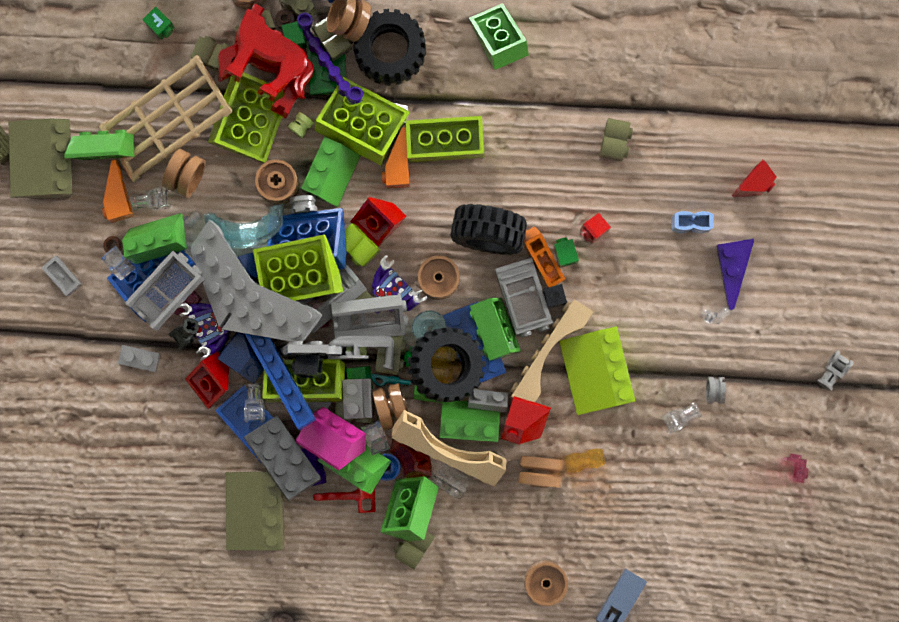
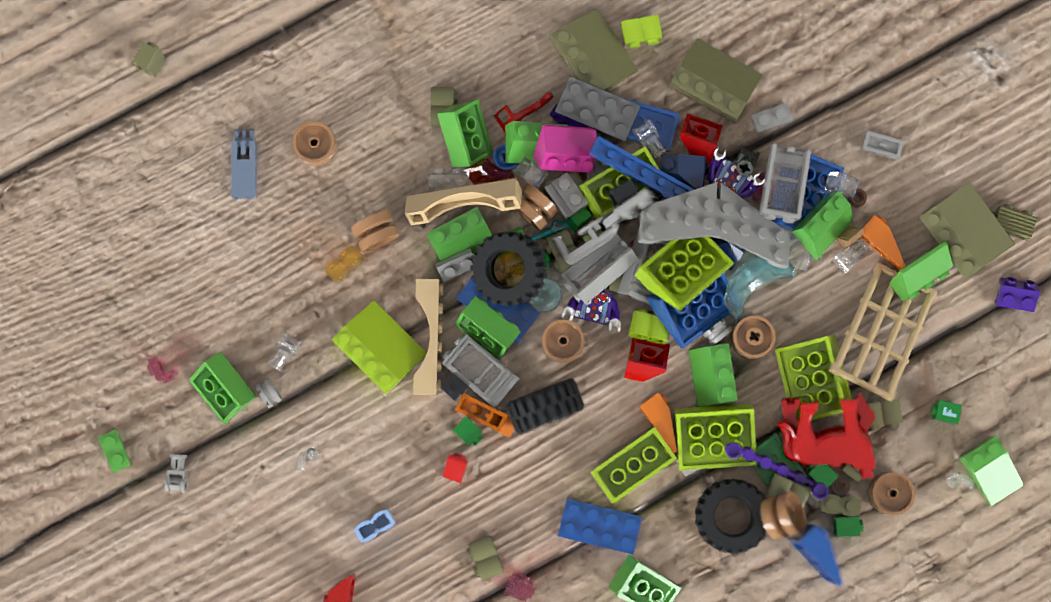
camera: 150 degrees right, 0 degrees up
medium nougat wheel [162,149,206,198] -> none
yellowish green wheel [287,112,314,138] -> none
red slope [501,396,551,444] -> none
dark purple wing [716,239,754,311] -> none
none -> bright green plate [98,429,132,473]
none -> bright green slope [189,352,256,425]
none -> clear pink brick [504,574,535,602]
none -> blue plate [558,499,642,555]
none -> lime brick [621,15,662,49]
none -> olive slope [669,38,763,123]
none -> medium nougat slope [836,226,865,248]
none -> dark purple bracket [995,277,1040,312]

